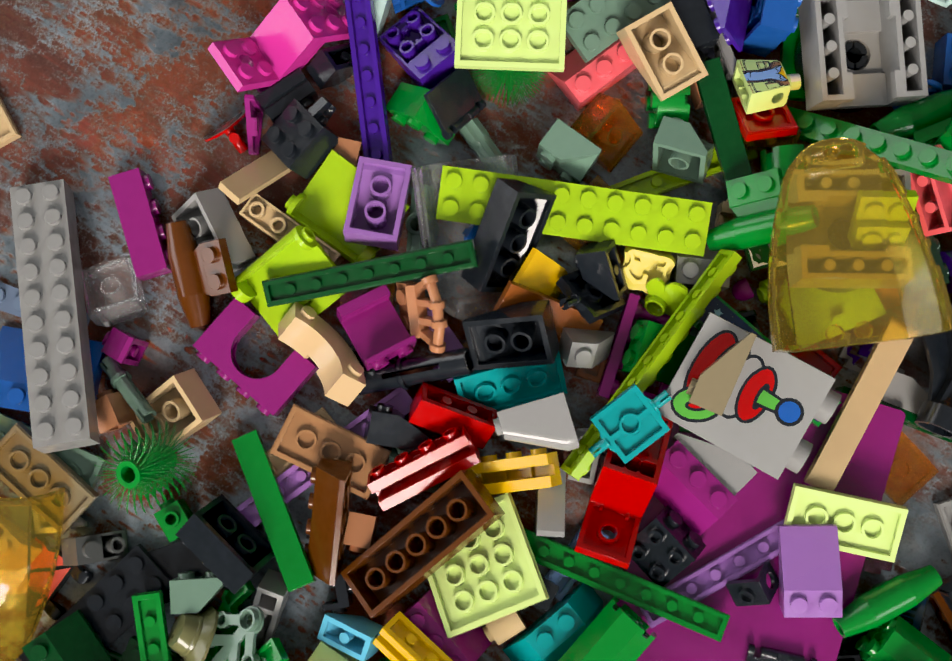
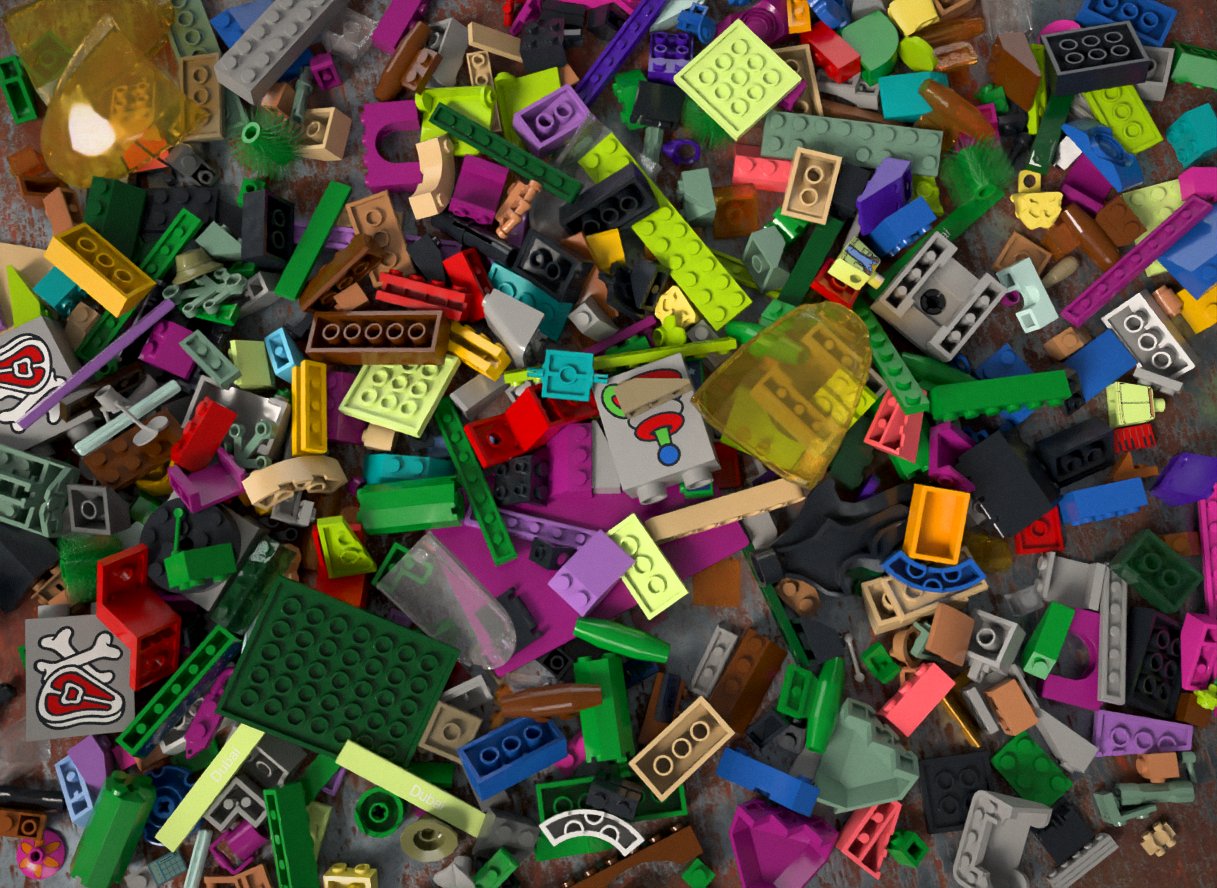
camera: 40 degrees right, 5 degrees down
none -> dark purple piece [662,139,701,166]

